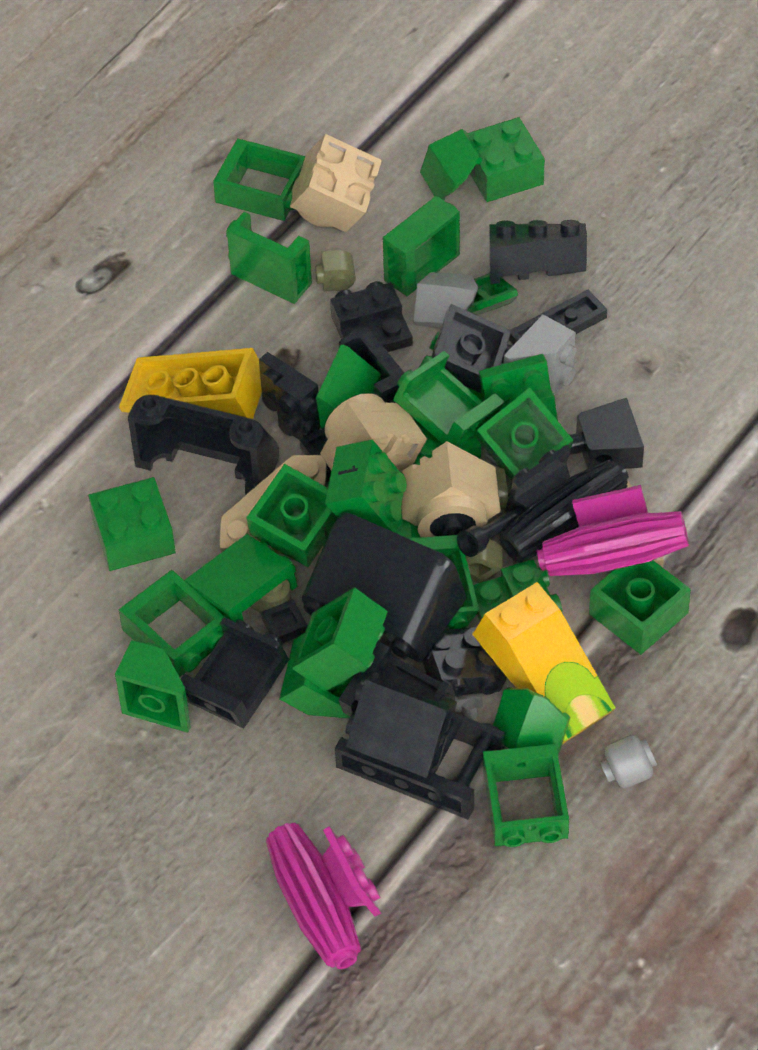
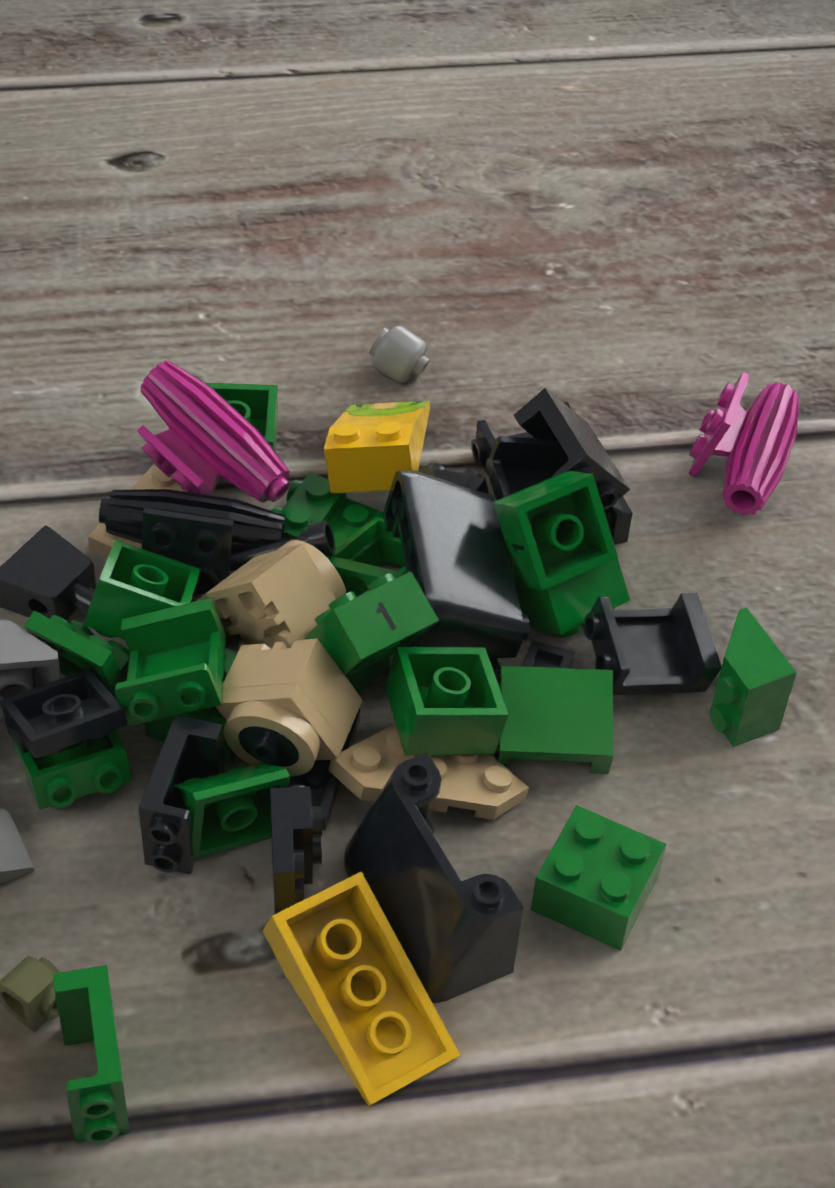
camera: 140 degrees left, 5 degrees down
green window [118,570,226,677] -> none
black plate [330,281,413,352] -> none
green window [483,744,569,847] -> none
green slope [493,687,571,756] -> none

